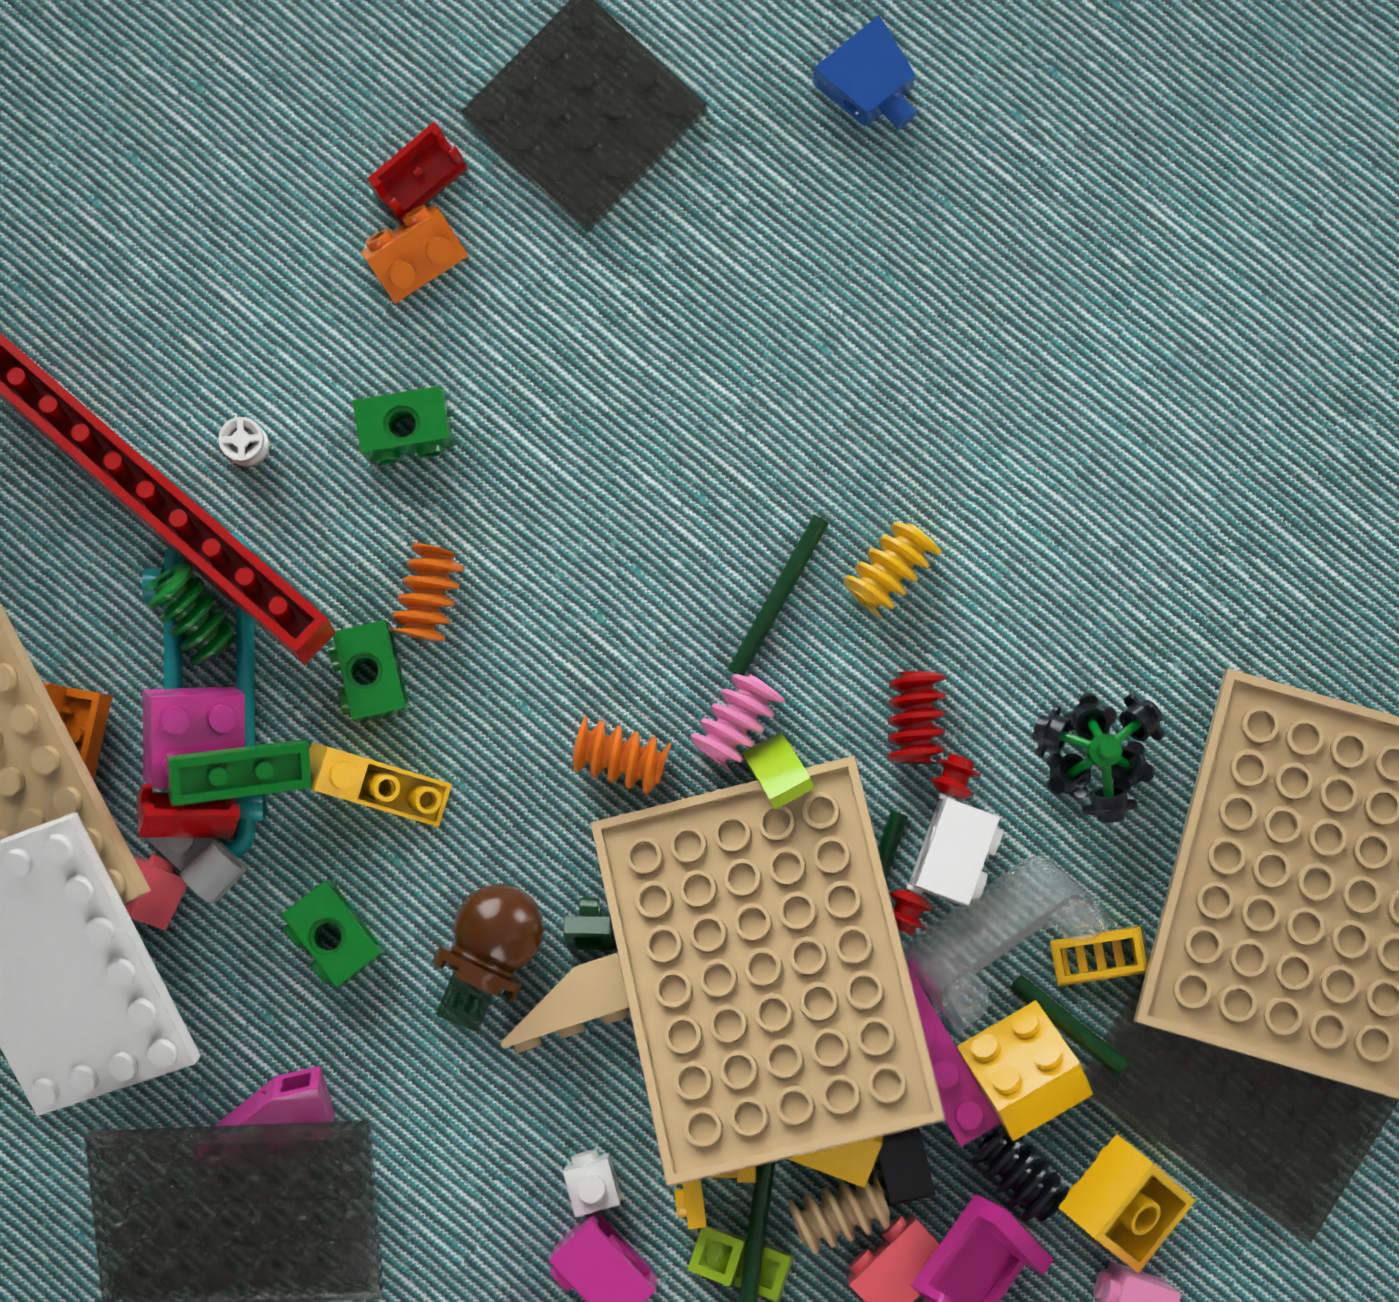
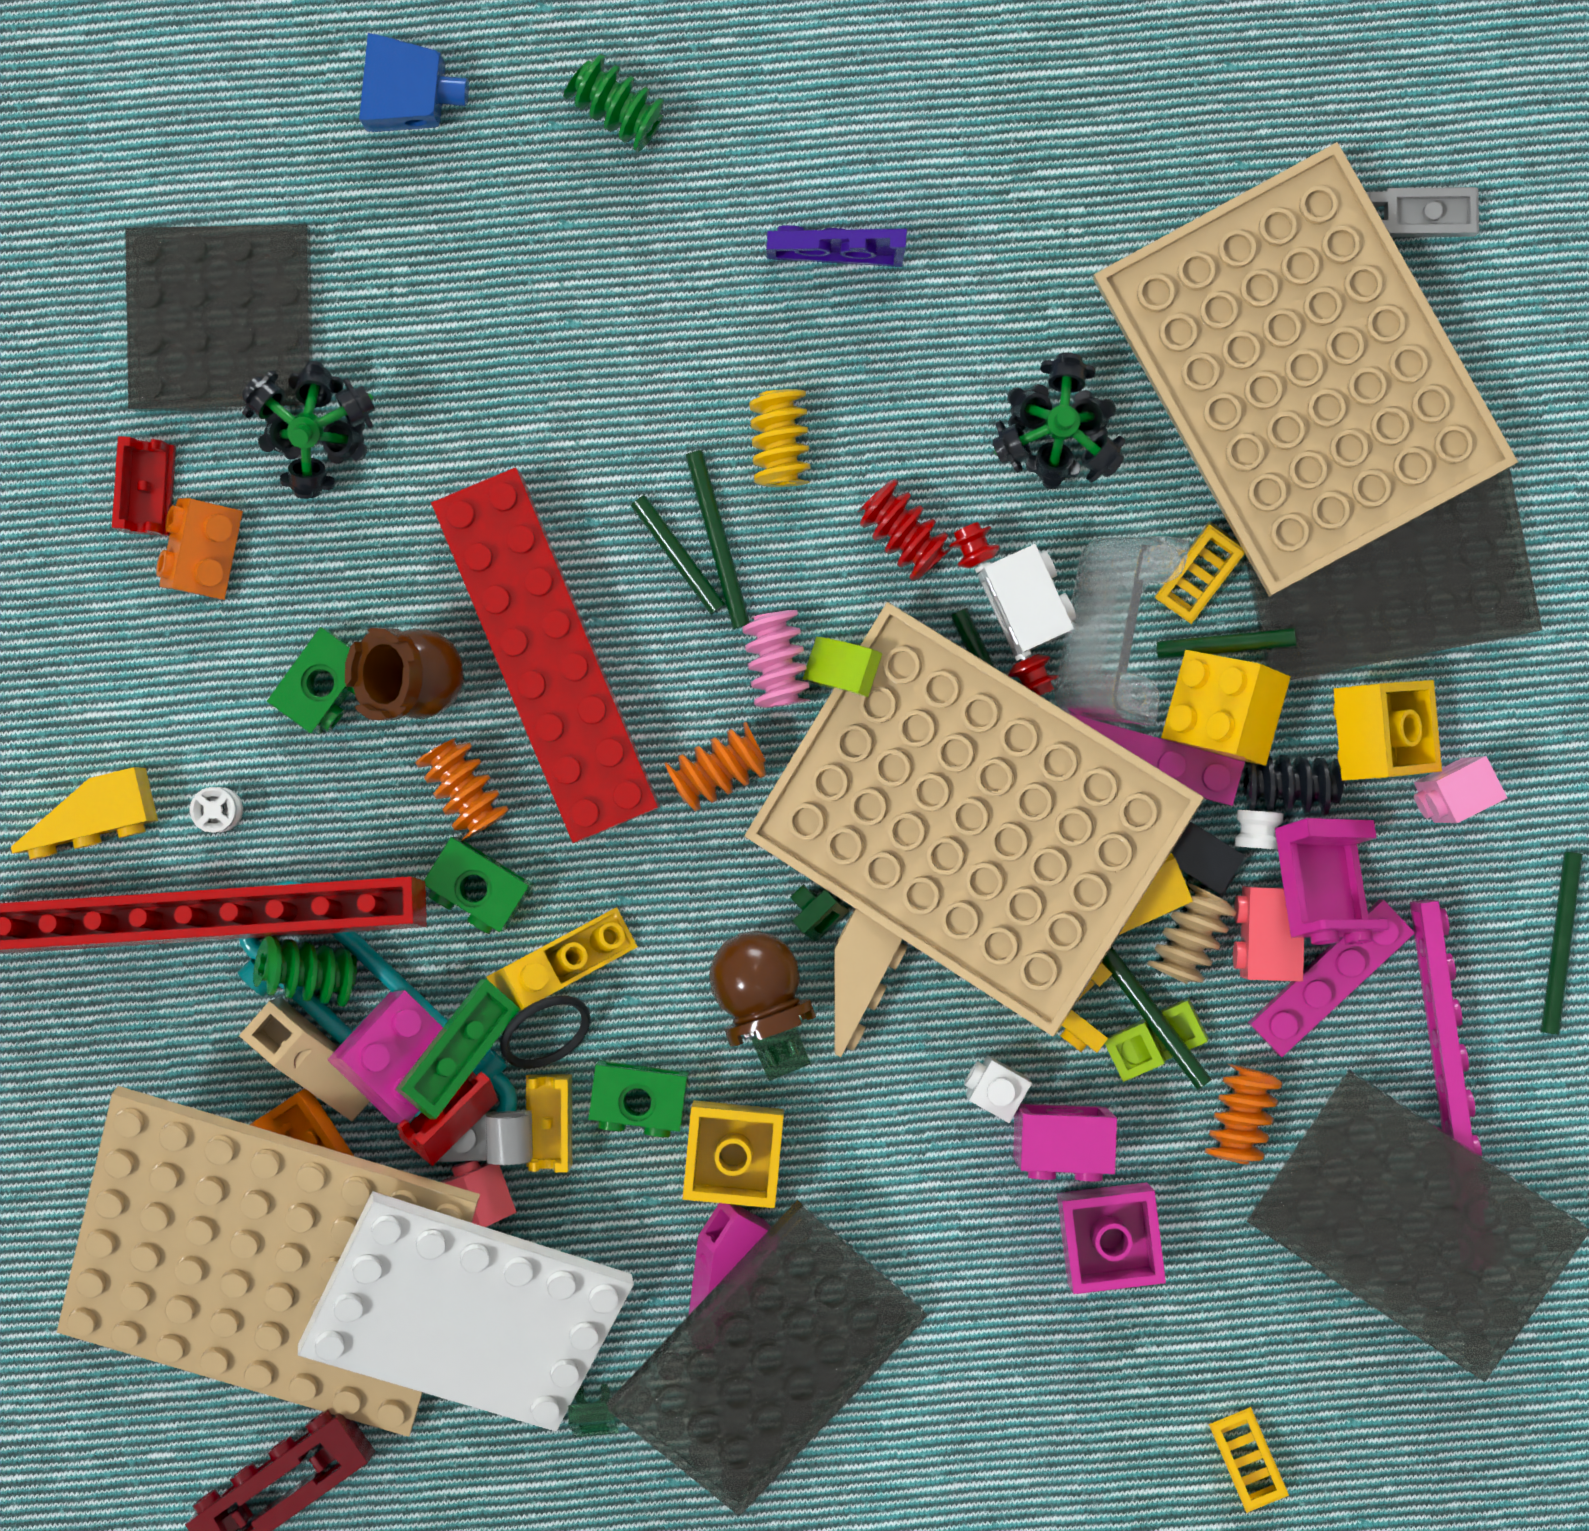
camera: 40 degrees left, 5 degrees up
none -> yellow slope [11,767,158,860]
none -> tan slope [239,997,370,1121]
none -> black plant [242,361,375,499]
none -> reddish brown tile [345,628,464,721]
none -> red brick [431,467,661,843]
none -> black tyre [500,995,591,1069]
none -> yellow hinge [526,1074,572,1173]
none -> green piece [563,53,664,152]
none -> clear green tile [568,1384,620,1437]
none -> dark green bar [630,495,725,615]
none -> yellow brick [682,1100,784,1208]
none -> dark purple wing [766,225,907,267]
none -> white wheel [1235,810,1284,850]

